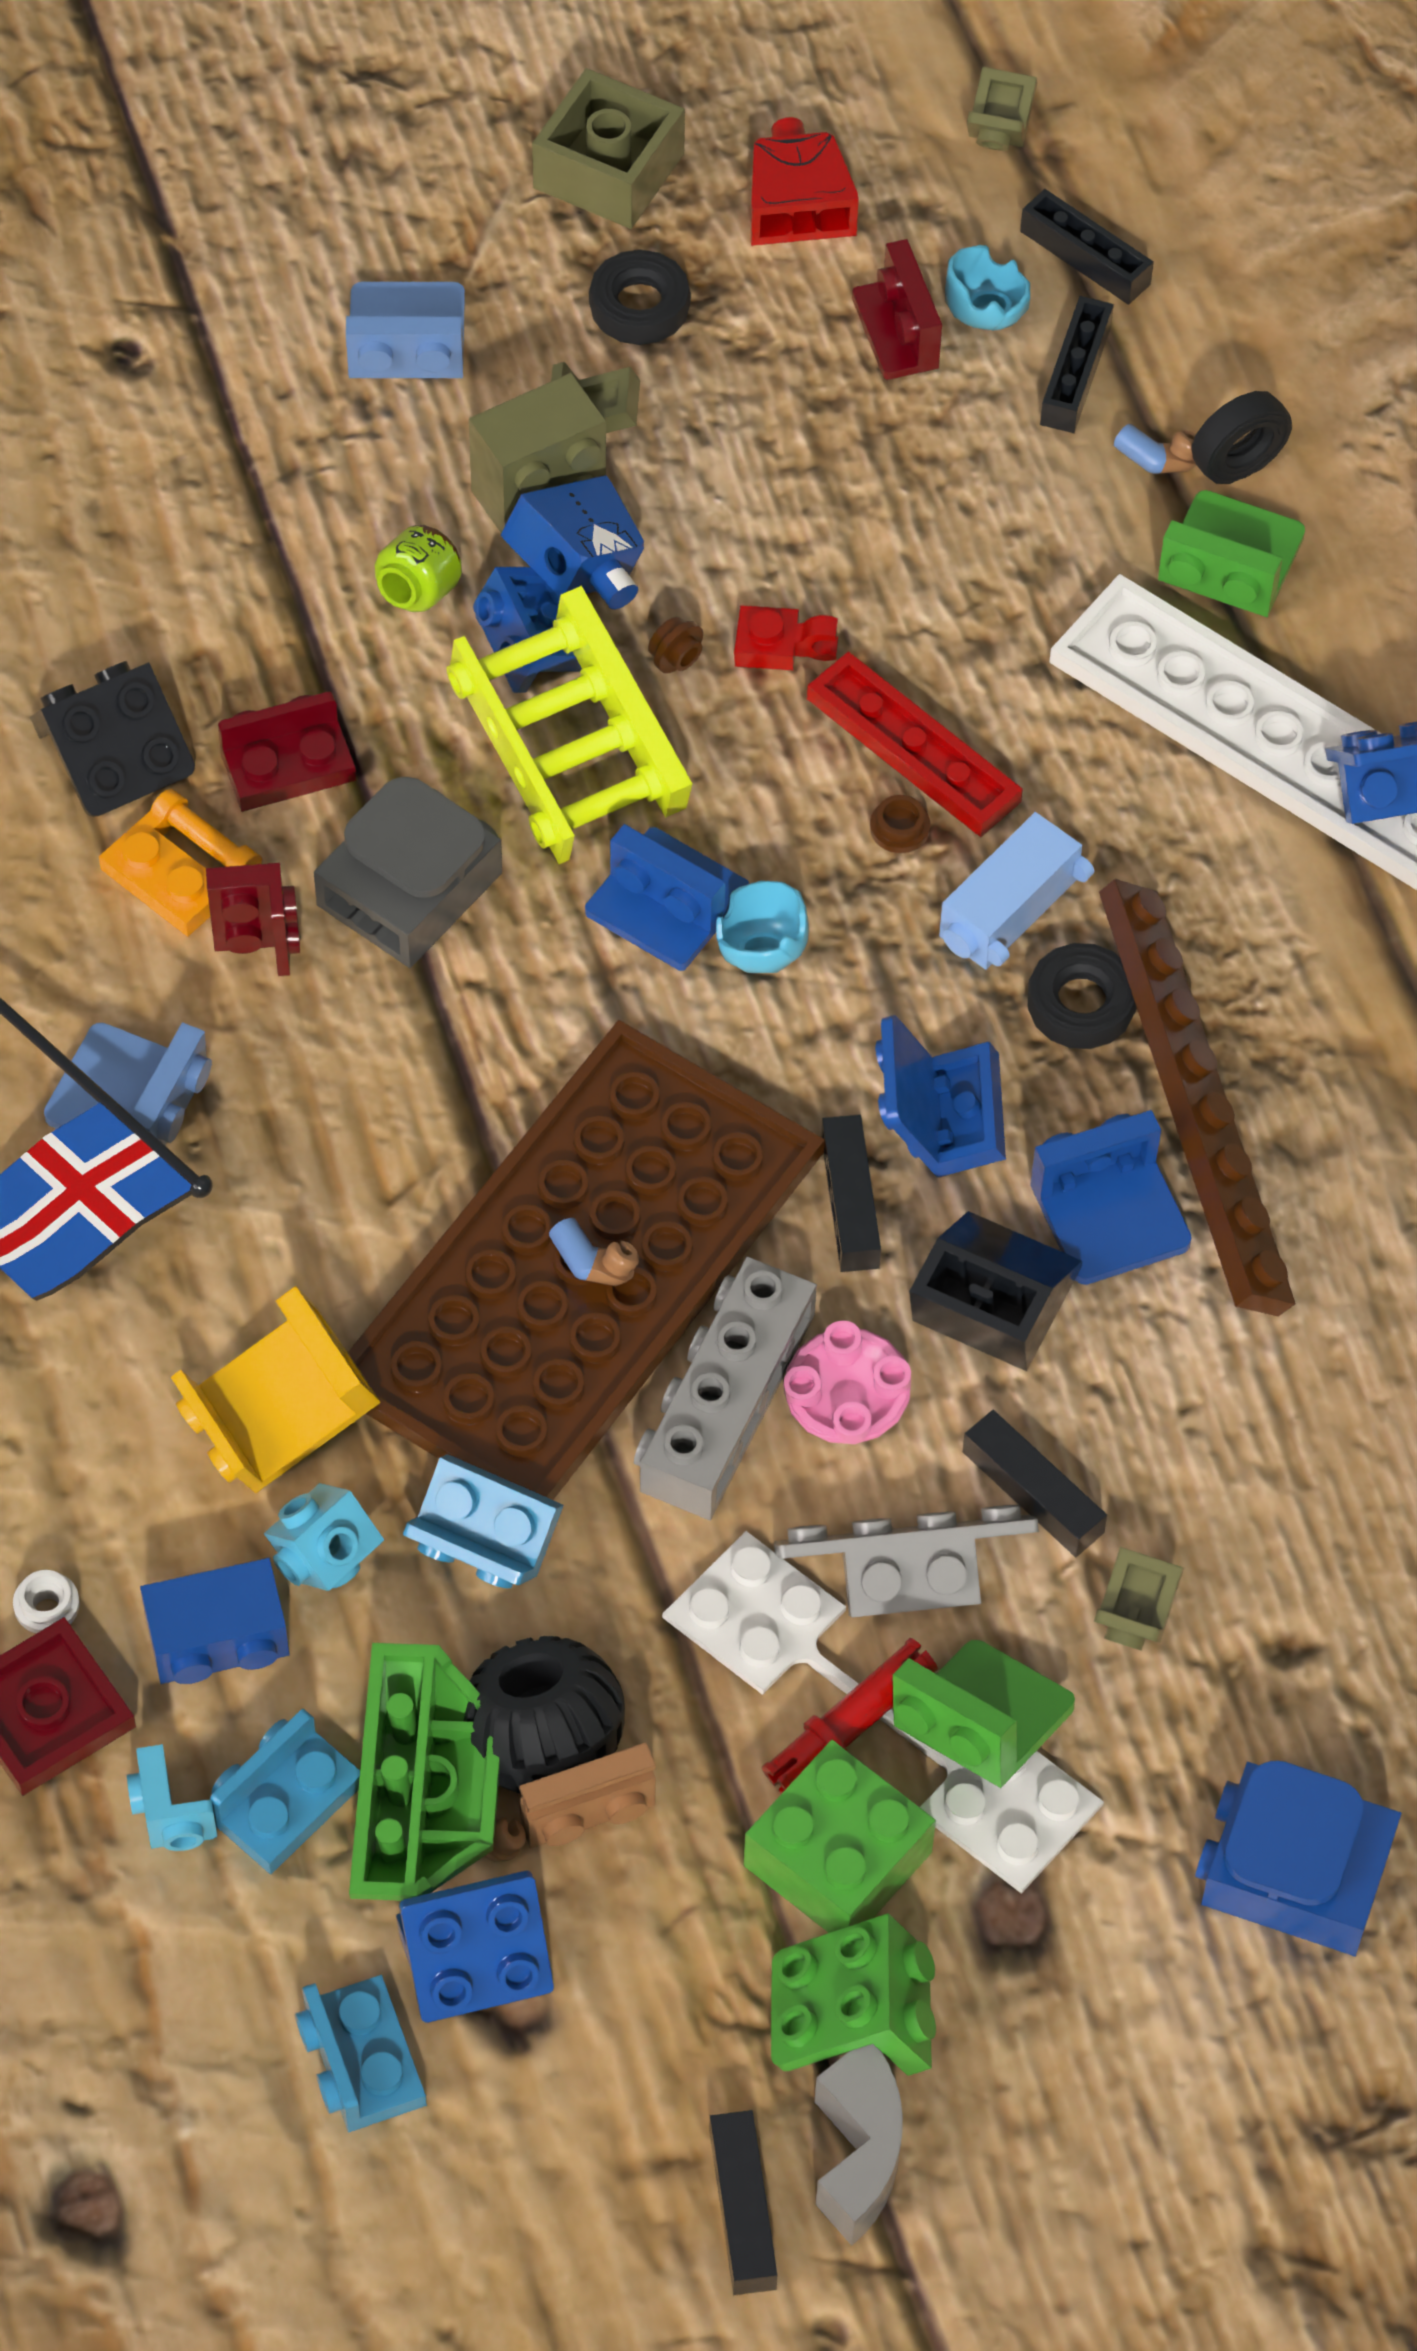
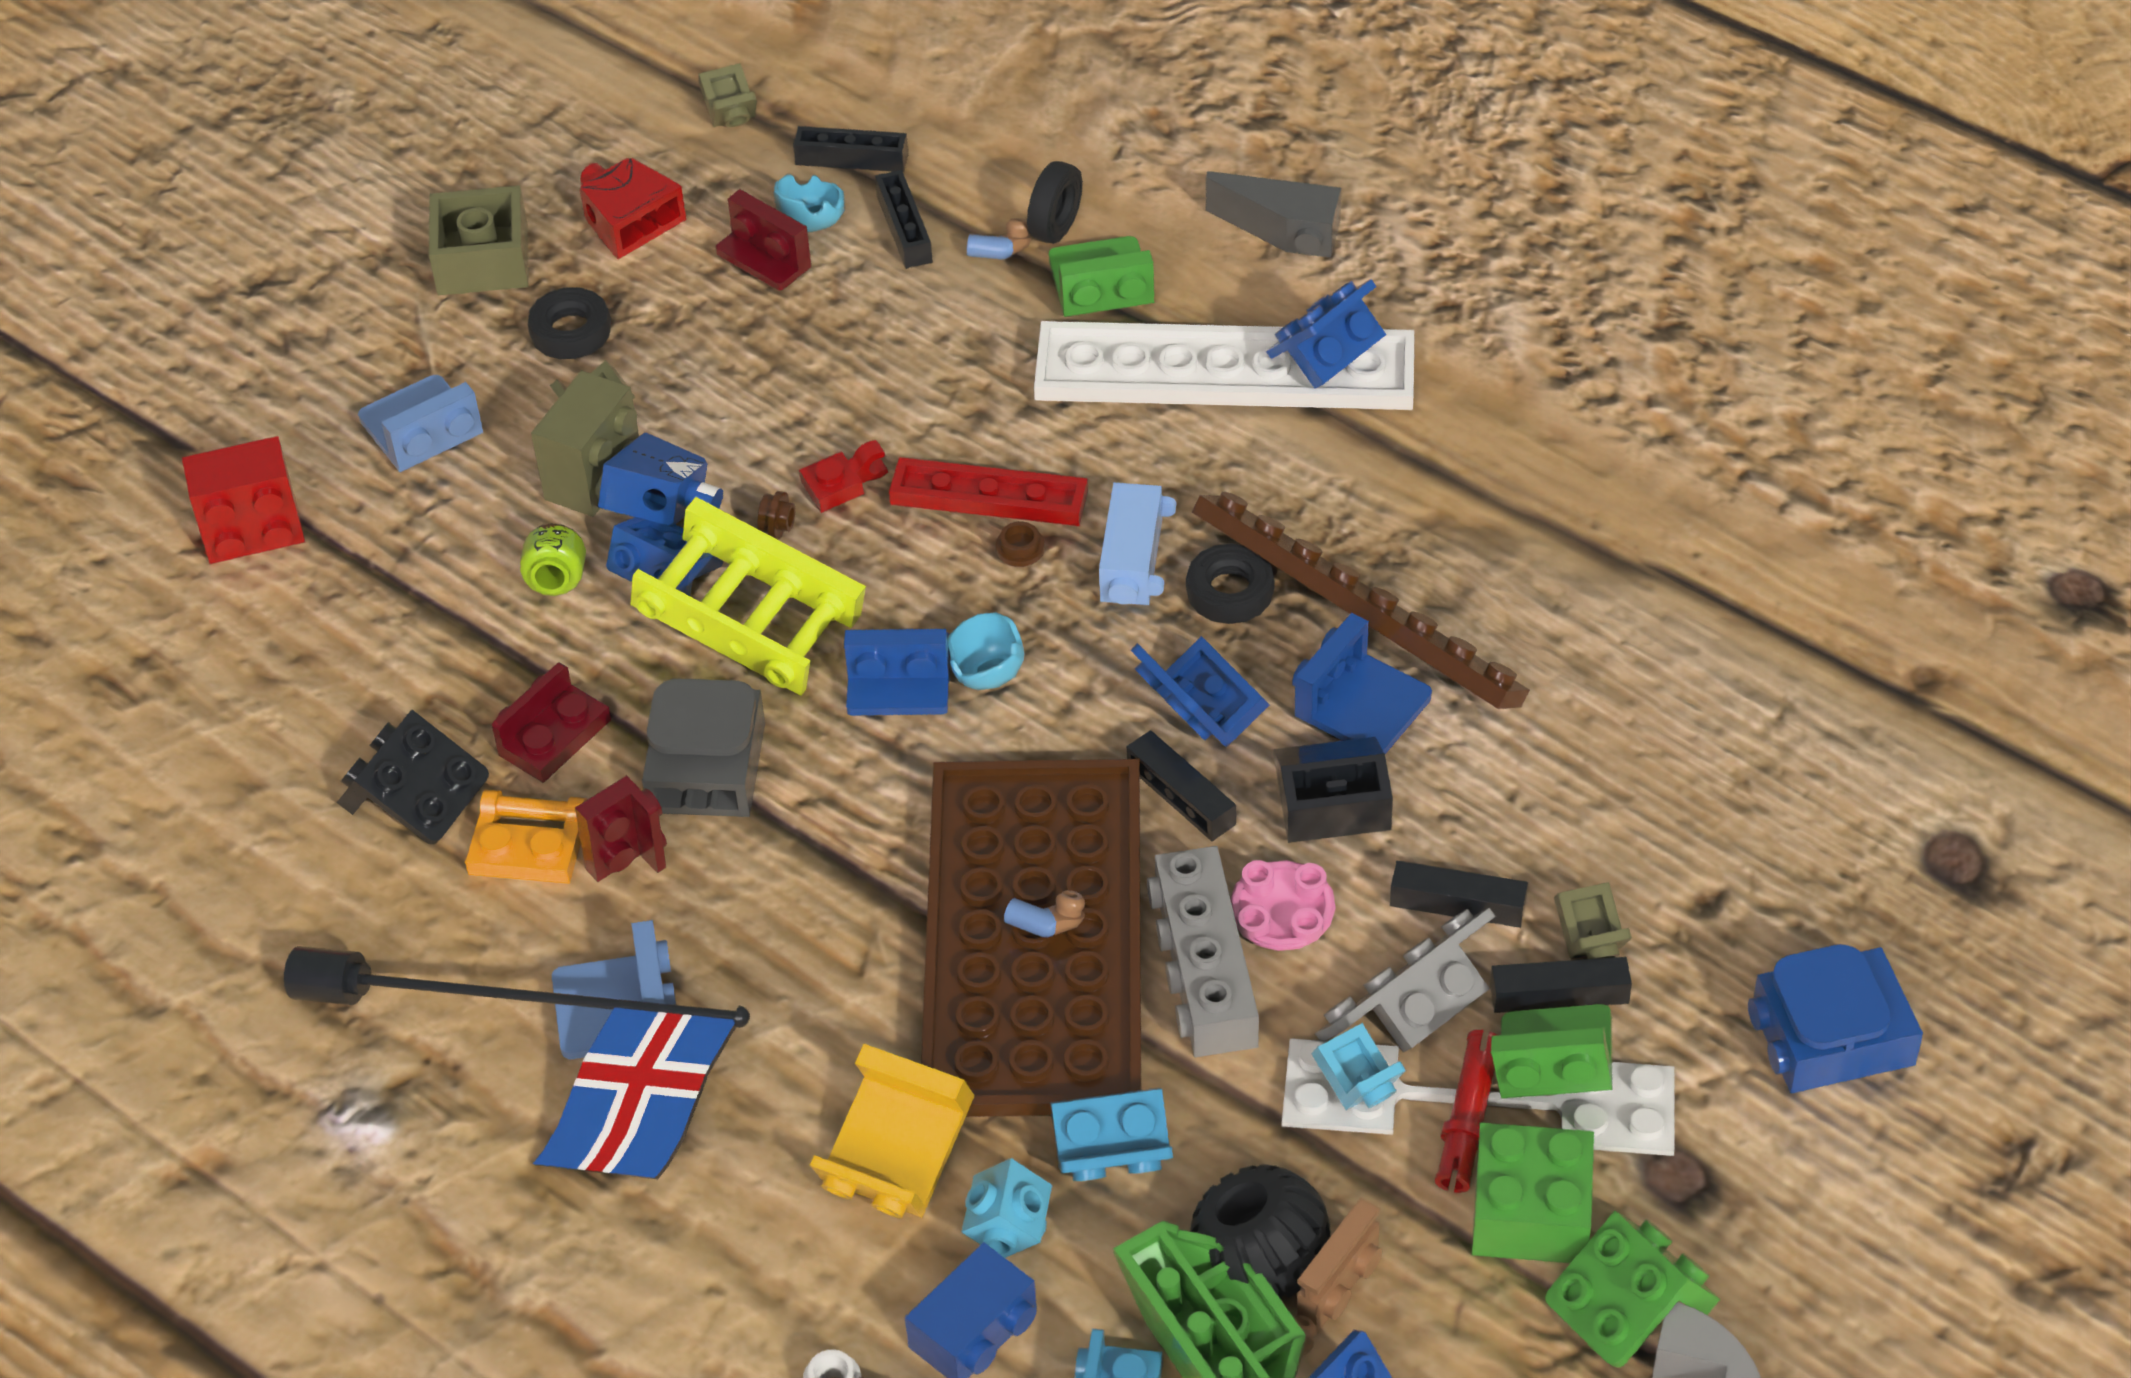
camera: 30 degrees left, 10 degrees down
none -> red brick [182,436,305,564]
none -> medium azure bracket [1311,1023,1406,1110]
none -> black piece [1490,957,1632,1013]

